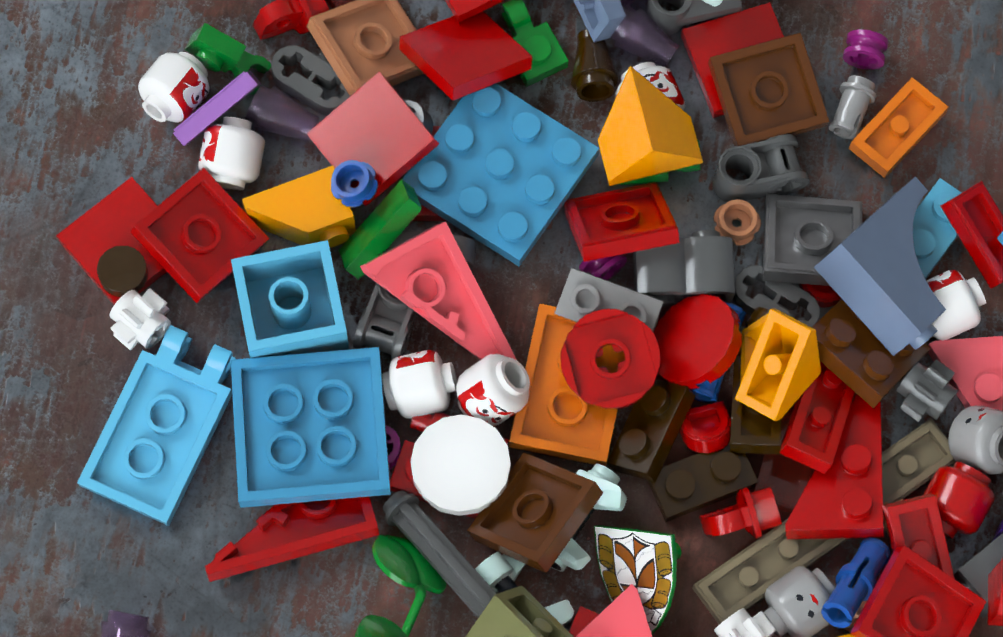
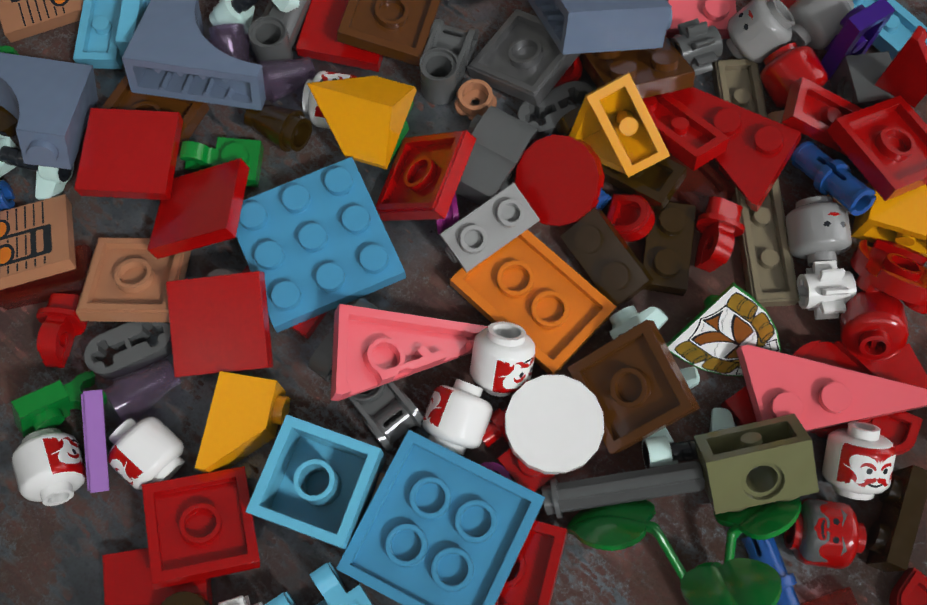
camera: 55 degrees left, 0 degrees up
blue plate [331,160,378,207] -> none
green tile [339,179,422,279] -> none
red plate [560,309,660,410] -> none

